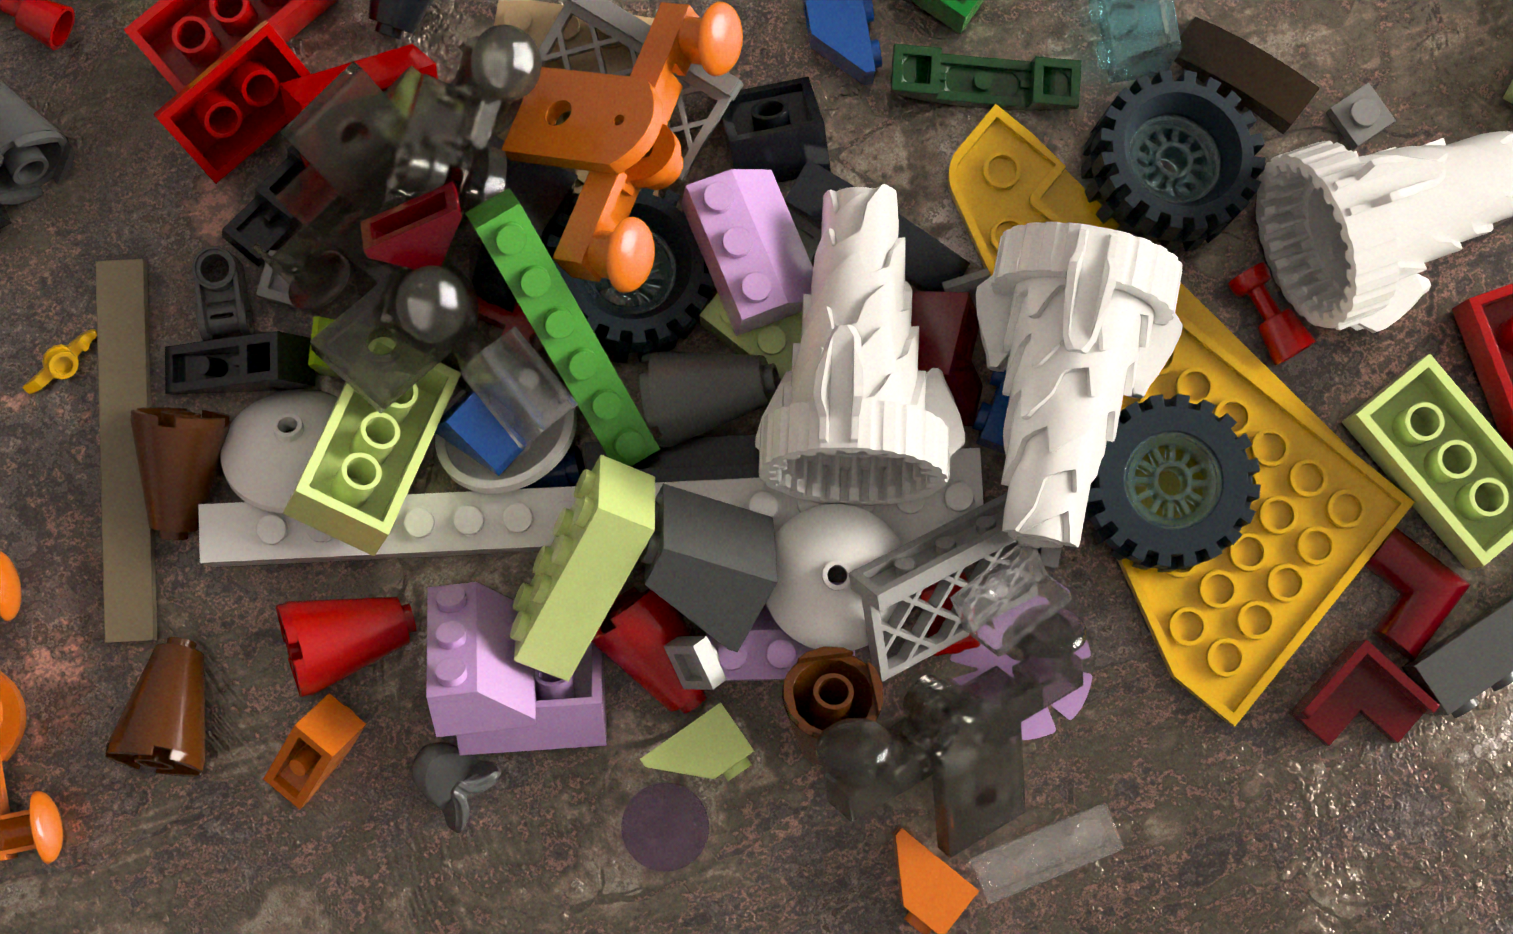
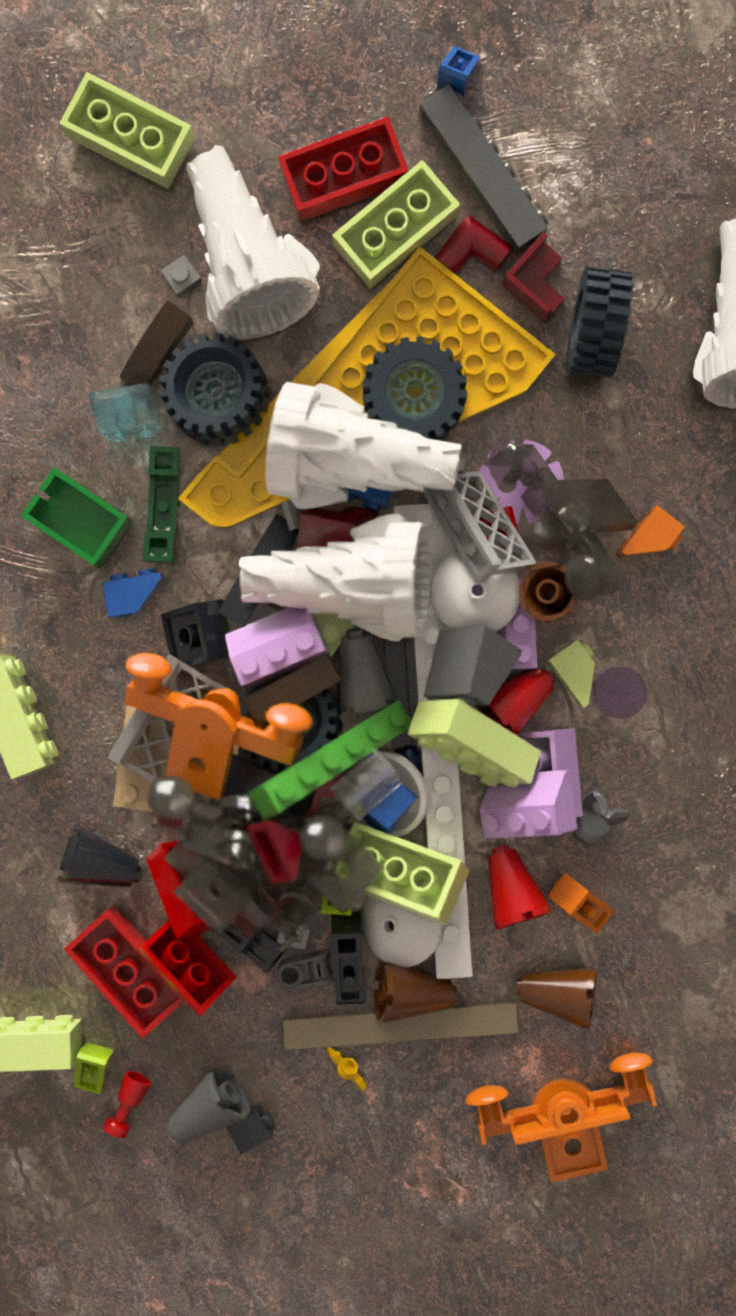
camera: 90 degrees left, 5 degrees up
light grey plate [664,636,727,690] -> none
clear panel [950,544,1072,656] -> none
clear plate [968,802,1125,905] -> none
red piece [1227,261,1317,366] -> none
none -> dark brown slope [243,653,342,726]
none -> black wheel [566,266,633,378]

